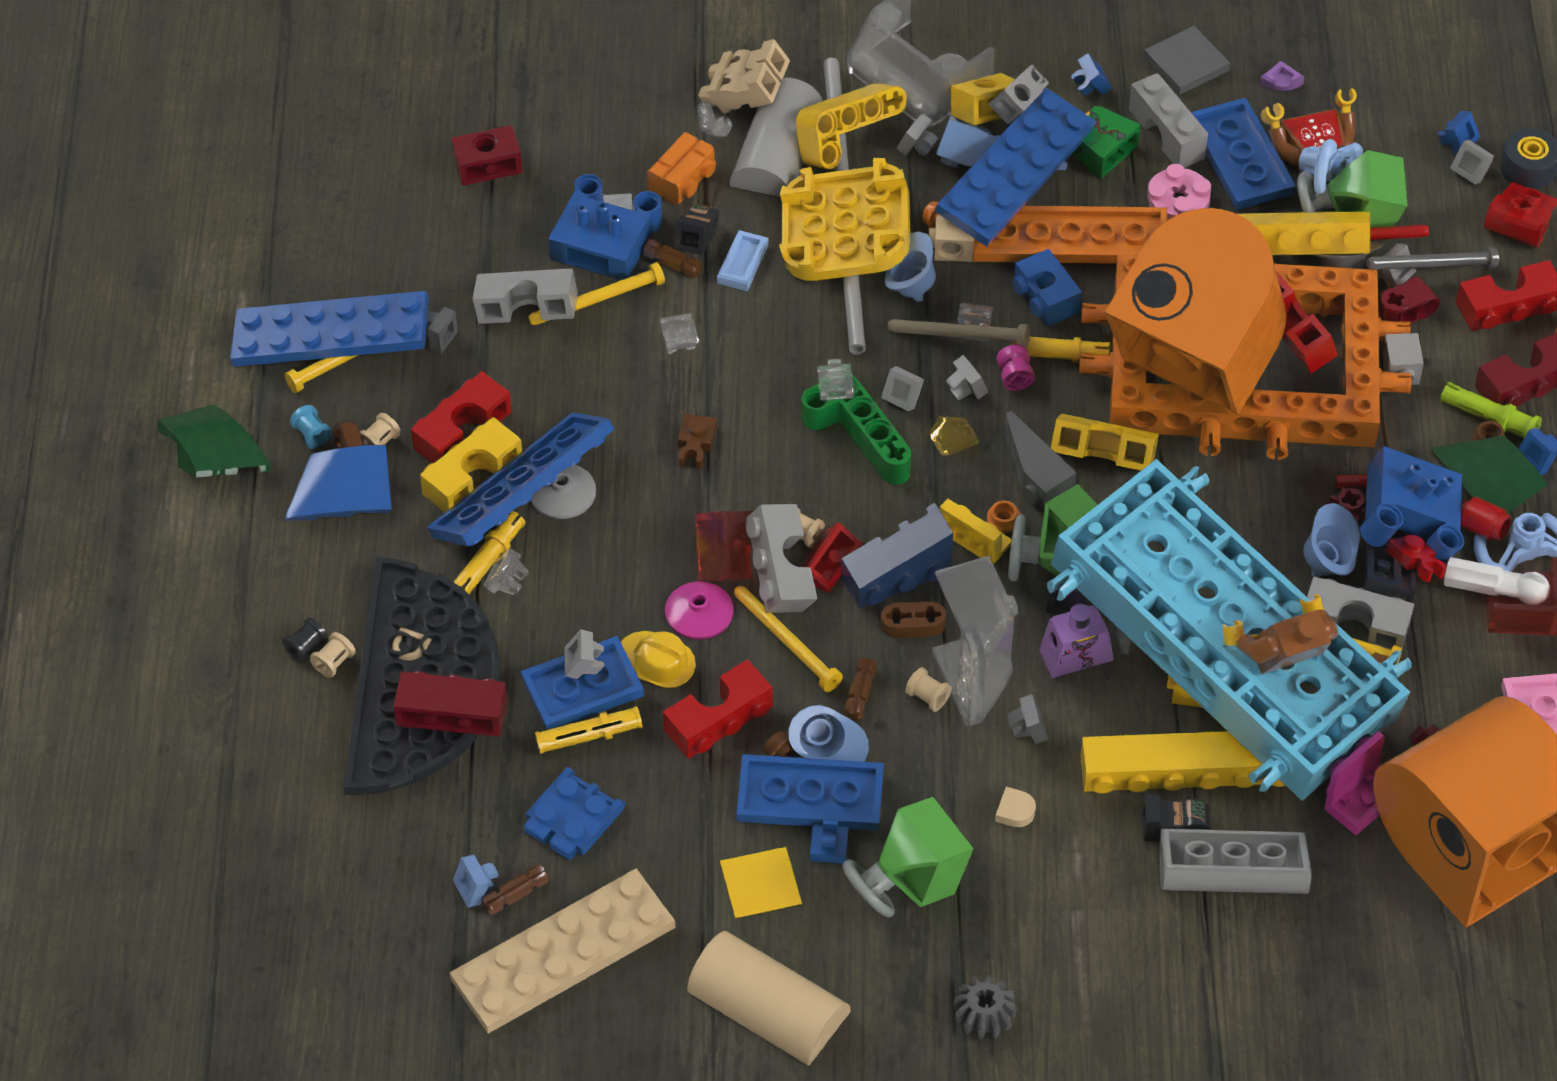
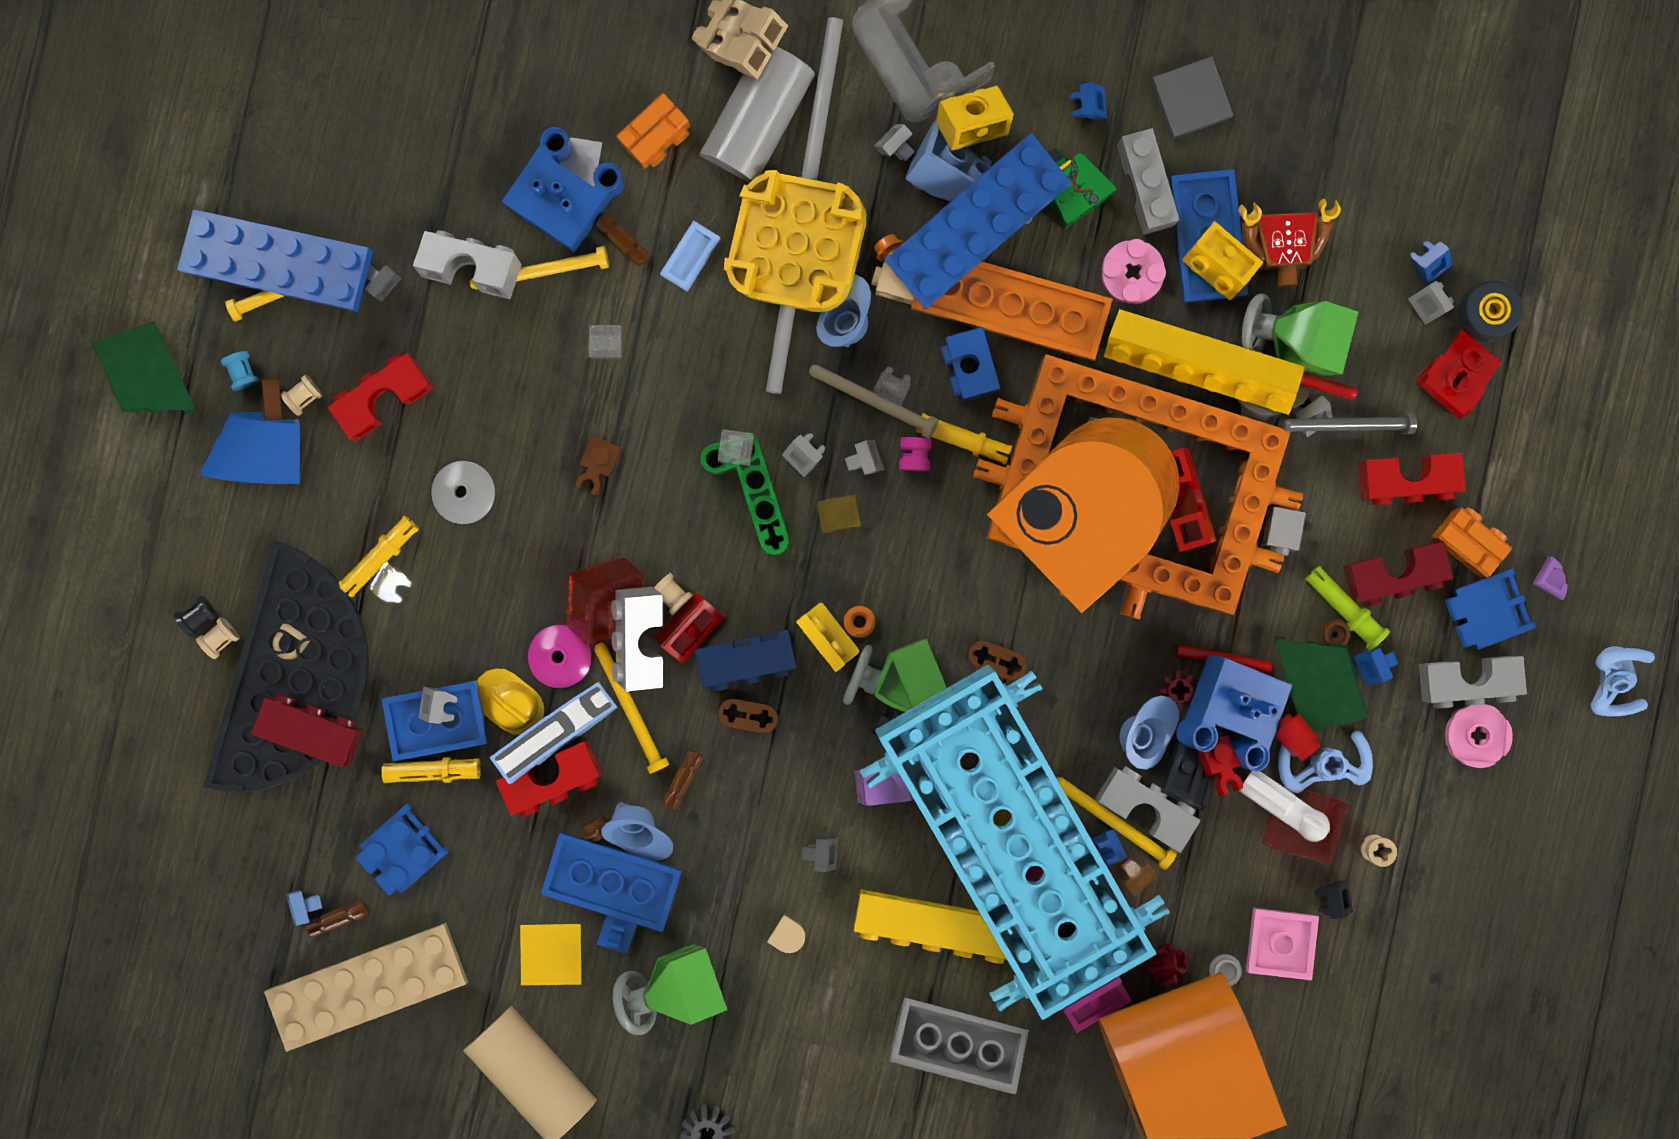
camera: 10 degrees right, 35 degrees up
yellow arch [420,417,522,512] -> none
blue plate [427,412,615,546] -> none
dark red brick [451,125,523,186] -> none
black leg [674,203,719,255] -> none
clear arm [697,102,732,138] -> none
yellow beam [796,83,907,169] -> none
tan bush [905,667,952,712] -> none
clear windscreen [932,556,1018,727] -> none
light grey leg [989,64,1049,124] -> none
dark grey slope [1004,411,1076,512] -> none
yellow arch [1051,413,1159,471] -> none
black leg [1142,794,1211,841] -> none
dark orange torso [1222,594,1338,675] -> none
medium lavender tile [1260,61,1304,91] -> none
light blue piece [1299,139,1363,194] -> none
dark red piece [1378,277,1440,324] -> none
none -> slope [490,682,618,784]
none -> yellow bracket [1182,221,1263,300]

